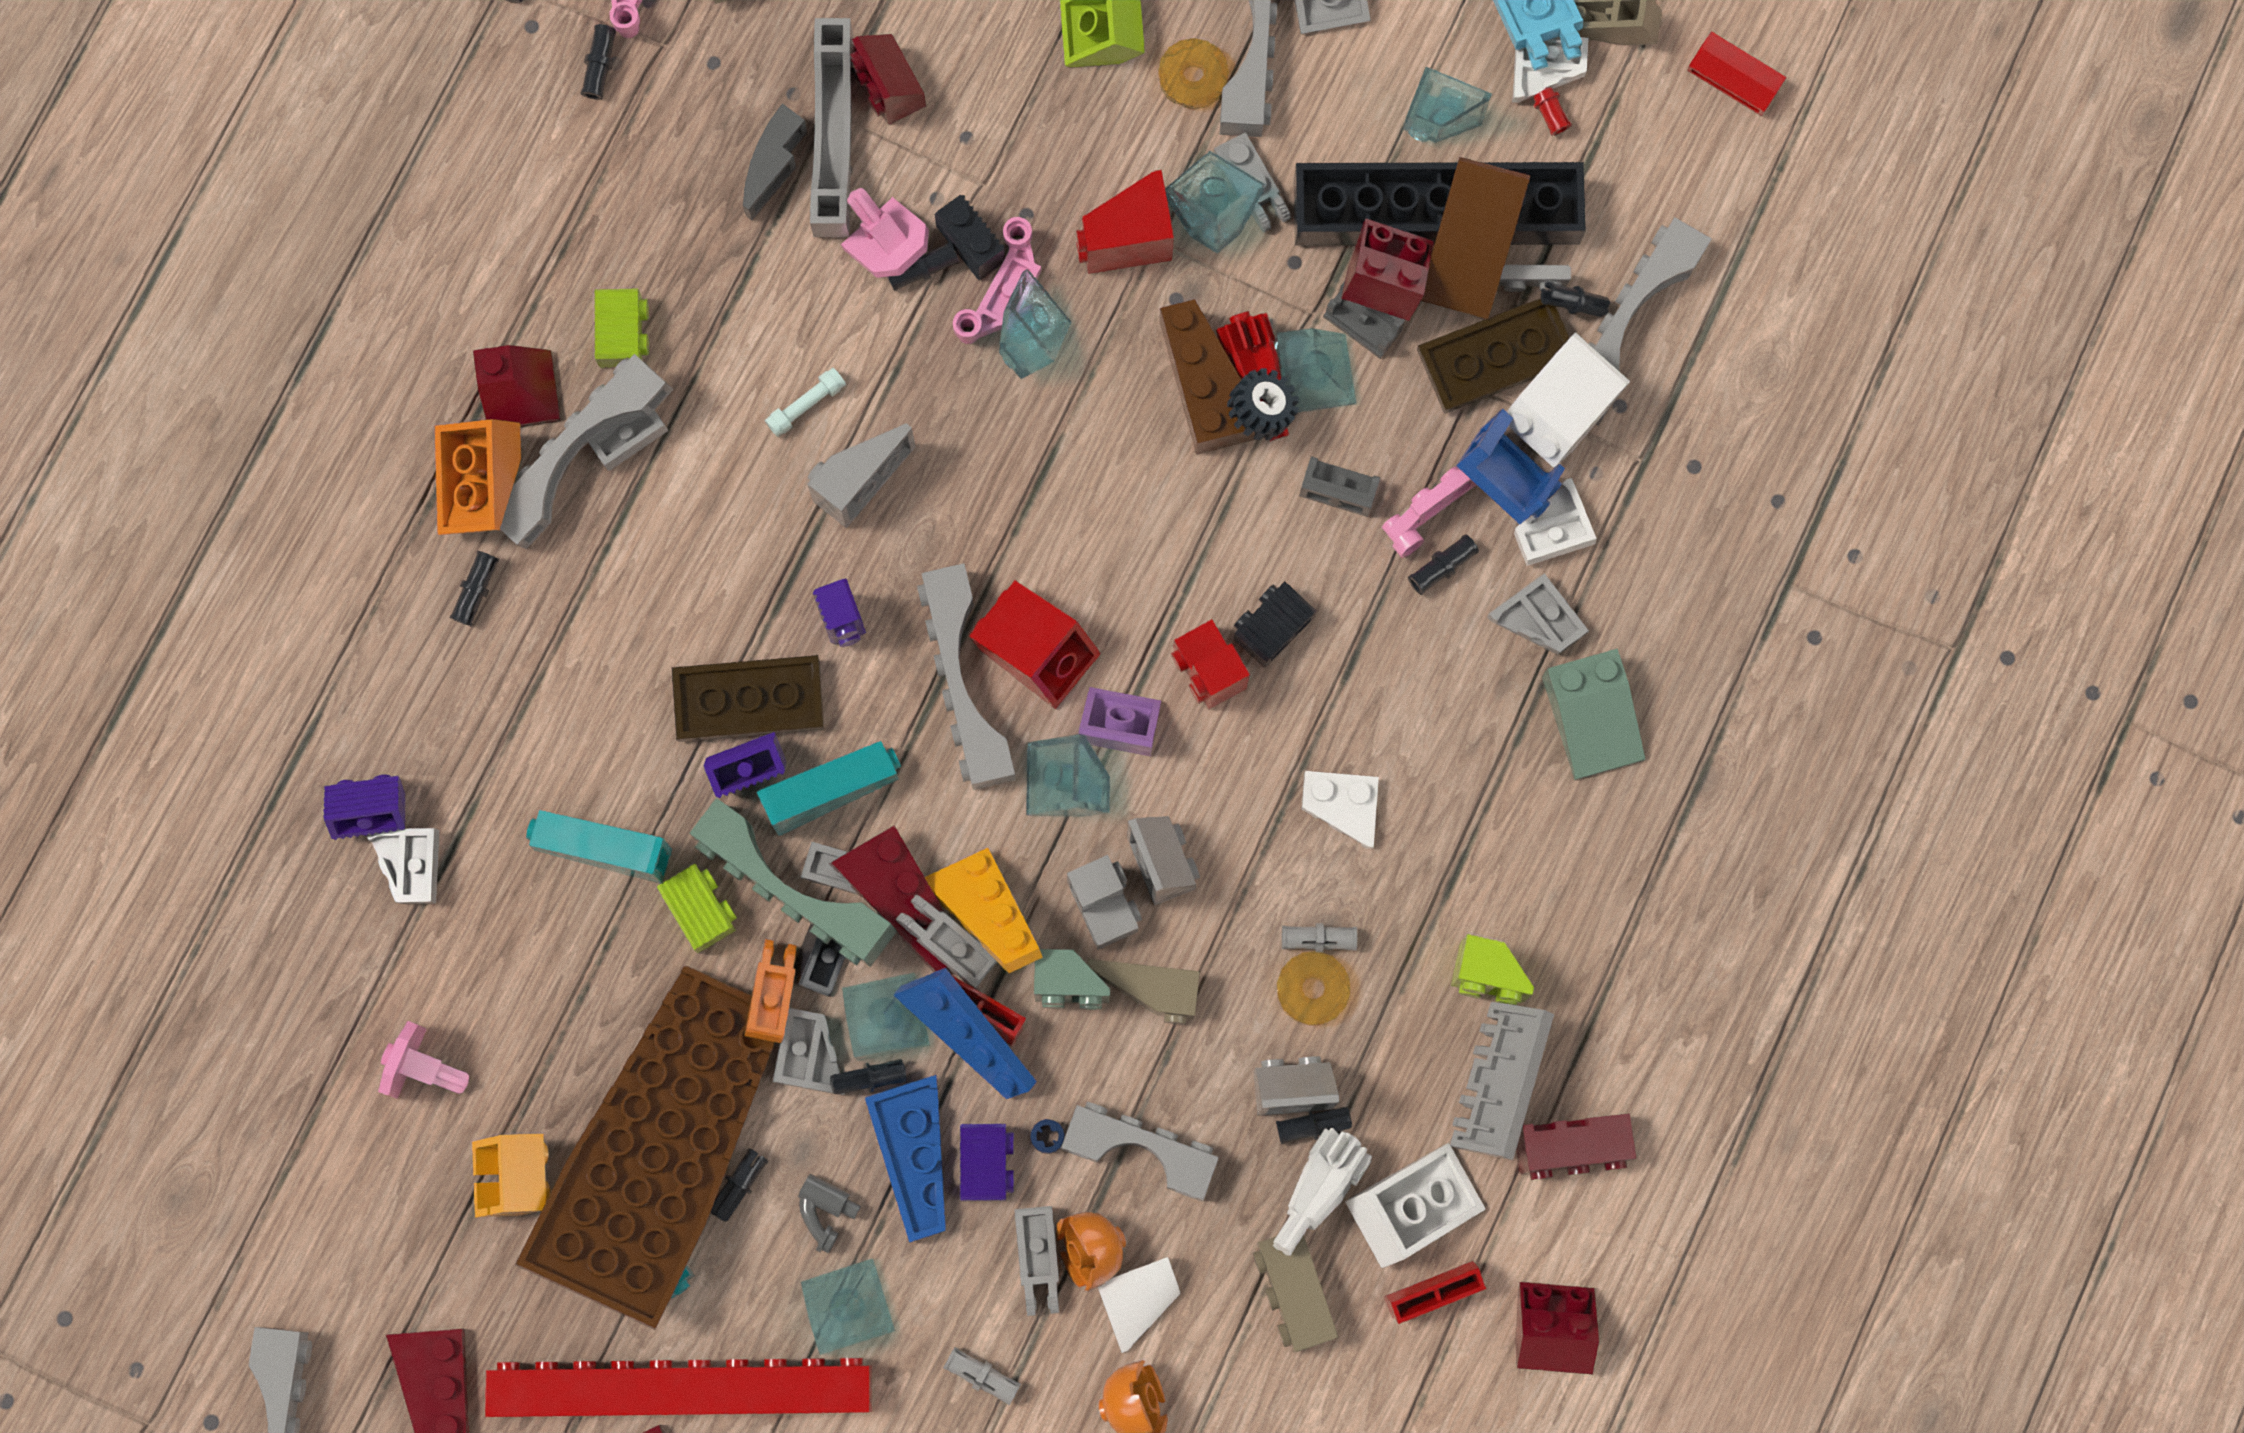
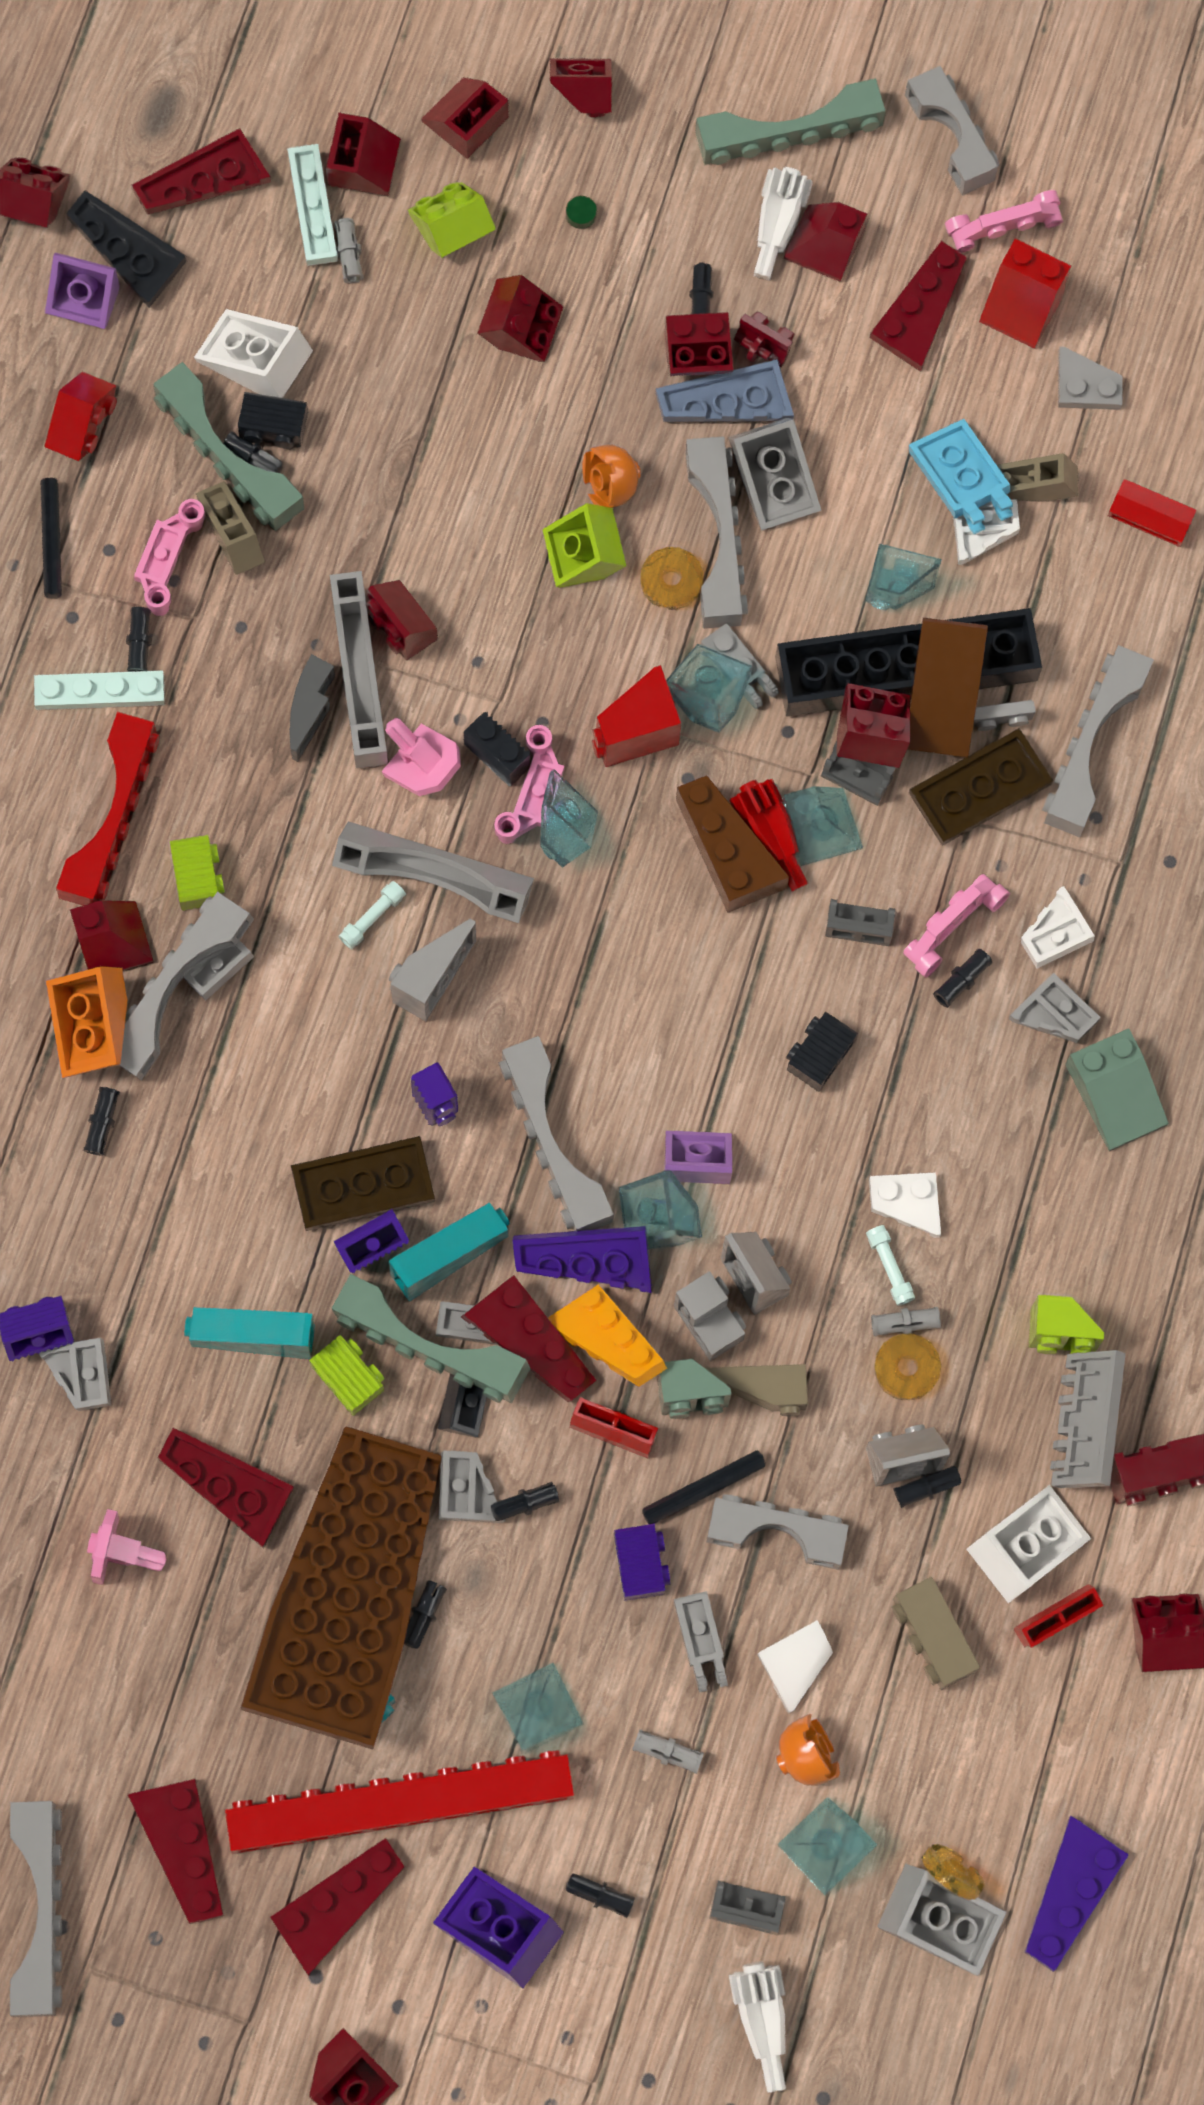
camera: 10 degrees left, 5 degrees down
light orange piece [472,1134,550,1218] -> none
orange hinge [744,939,797,1043] -> none
dark grey plant [798,1174,861,1254] -> none
clear light blue slope [842,972,930,1061] -> none
blue wing [865,1075,946,1243] -> none
black pin [888,242,960,291] -> none
blue wing [893,968,1037,1099] -> none
light grey hinge [896,895,997,988] -> none
red slope [969,580,1101,709] -> none
dark blue bush [1031,1119,1064,1154] -> none
orange cylinder [1056,1212,1126,1291] -> none
red brick [1170,619,1250,710] -> none
black wheel [1227,368,1299,440] -> none
white piece [1273,1128,1372,1256] -> none
blue panel [1456,409,1565,524] -> none
white slope [1507,333,1630,468] -> none
red pin [1533,88,1572,136] -> none
black axle [1541,282,1610,317] -> none
none -> light aqua plate [34,671,165,710]
none -> red arch [56,711,160,905]
none -> dark red wing [157,1428,294,1549]
none -> light grey arch [332,821,534,923]
none -> dark purple wing [512,1226,652,1293]
none -> black axle [642,1450,766,1524]
none -> light aqua bar [866,1225,915,1306]

